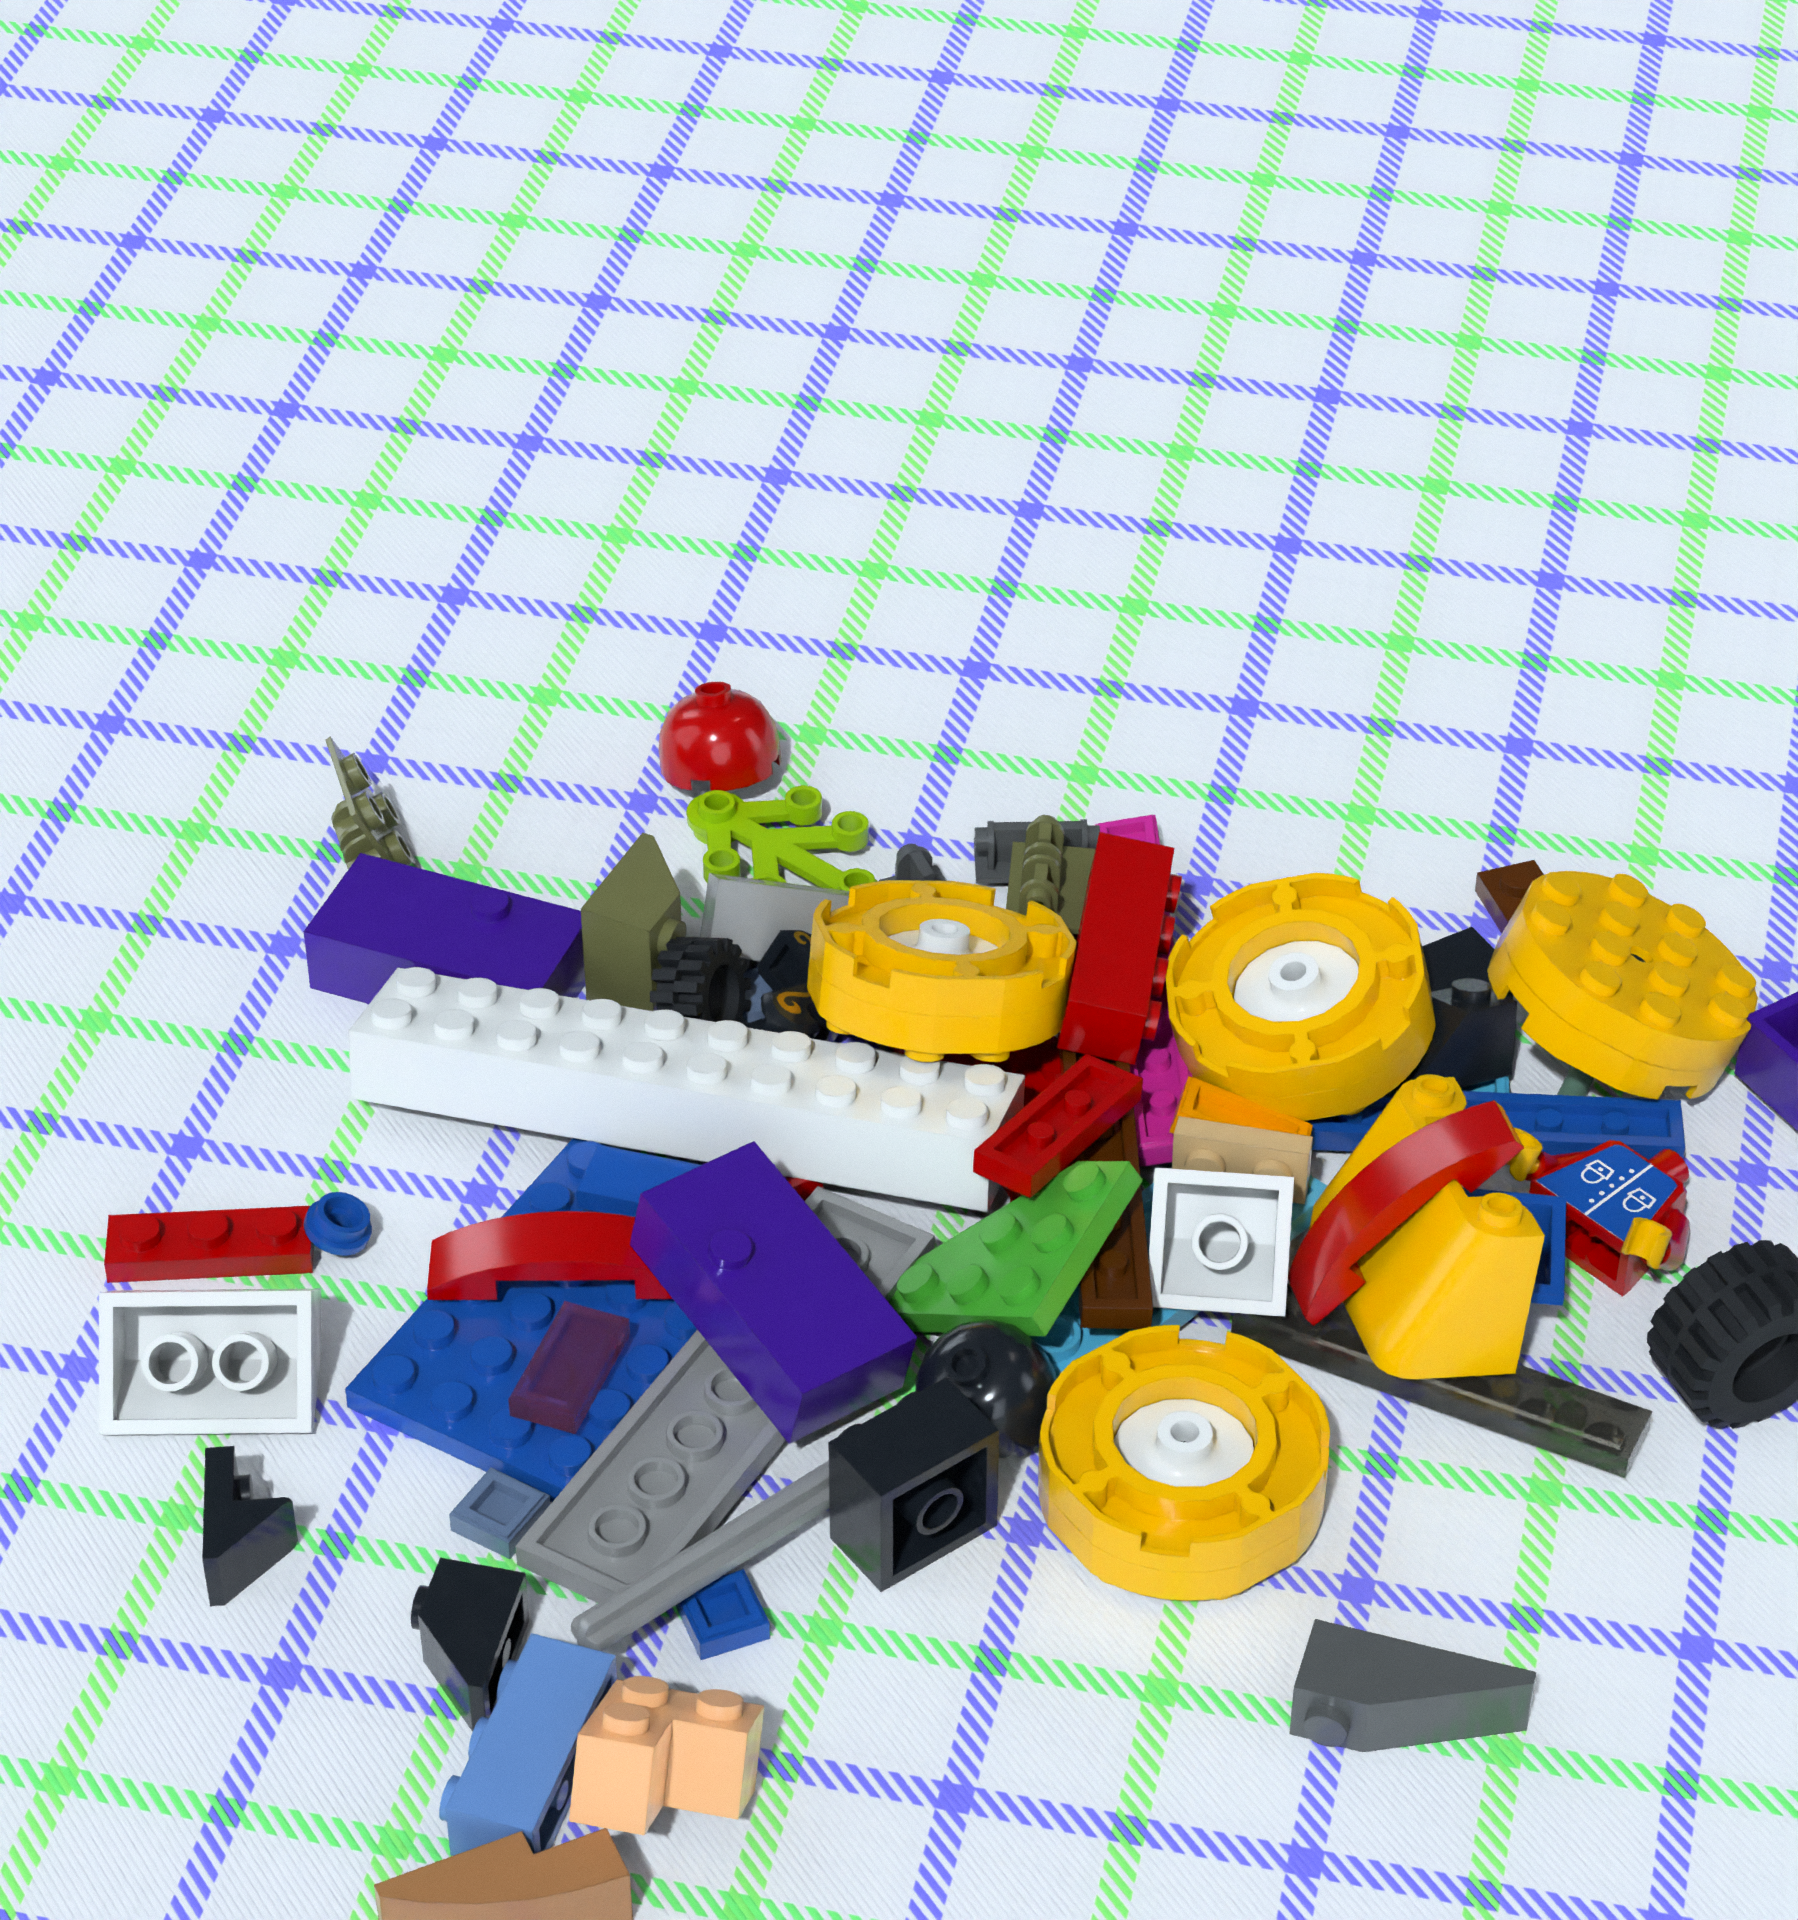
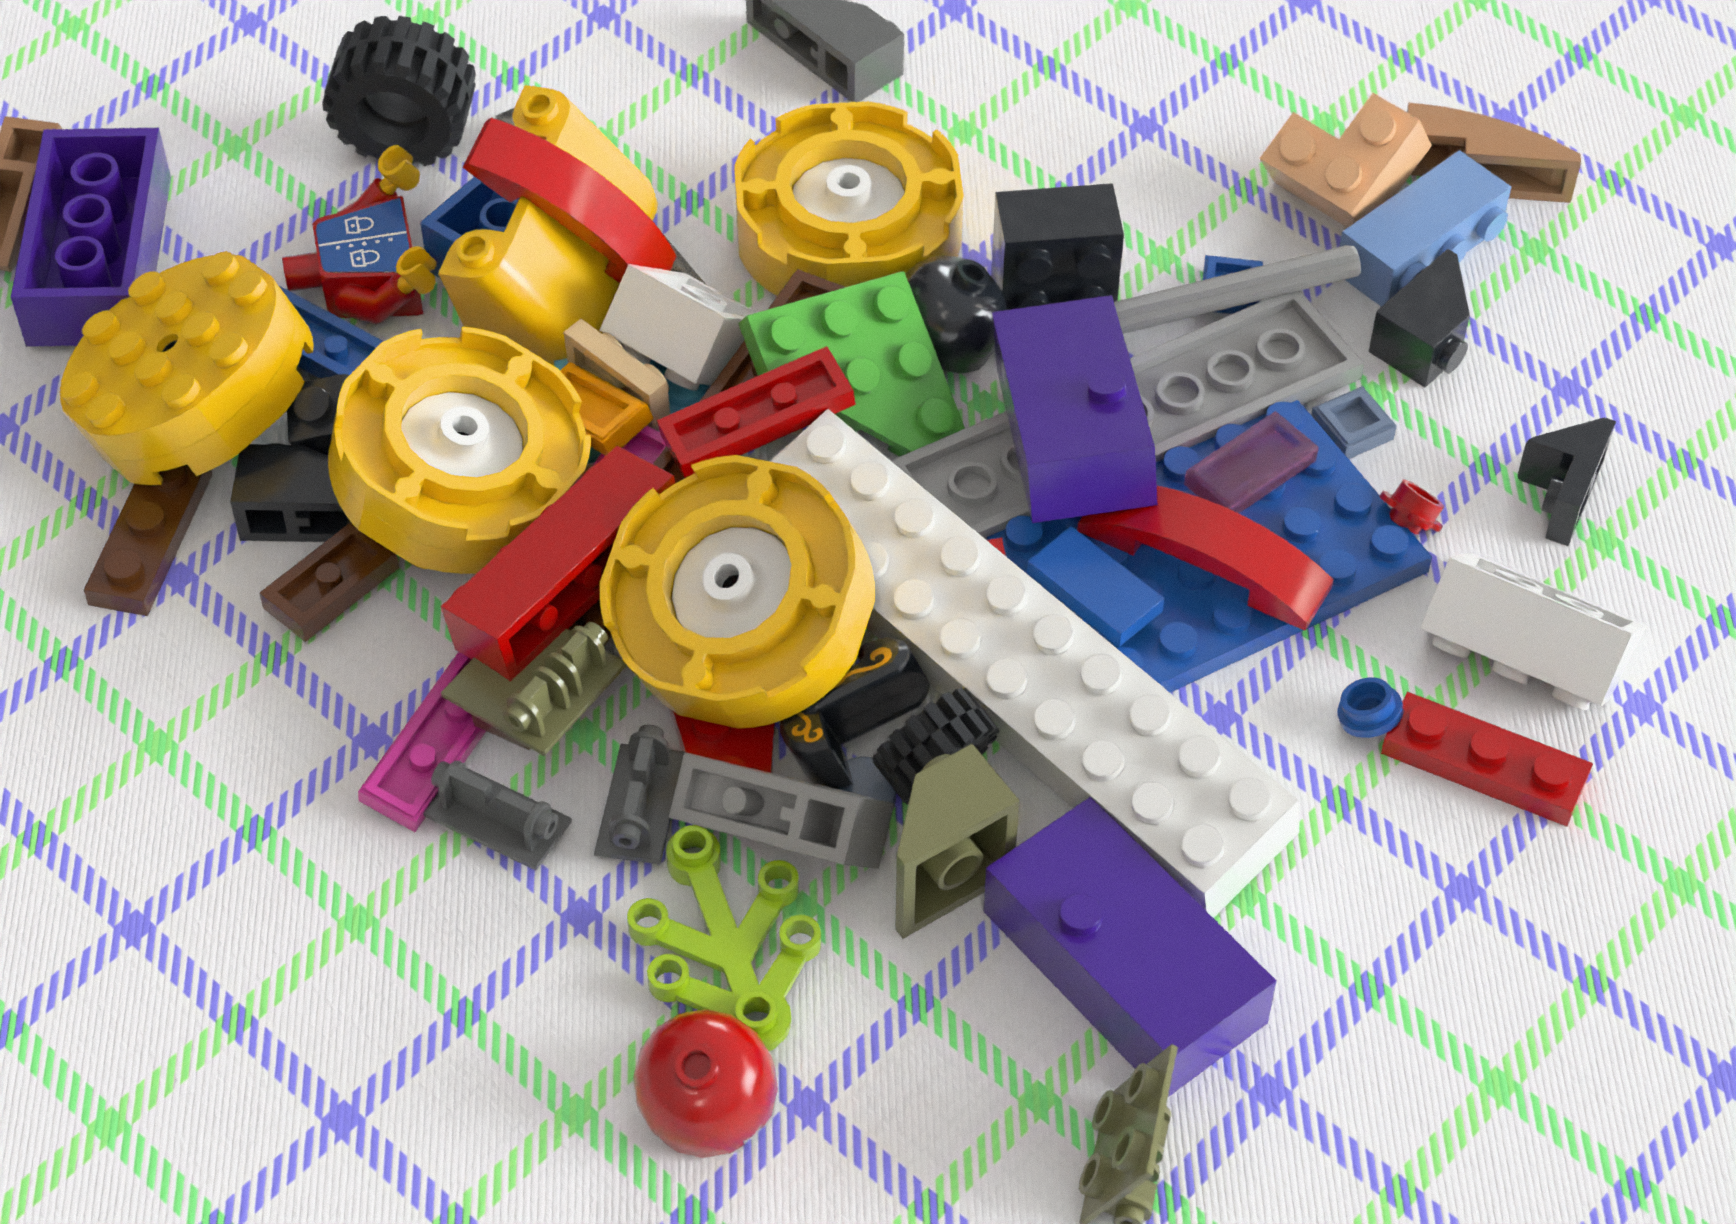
camera: 150 degrees left, 10 degrees up
none -> red plate [1379,479,1444,535]

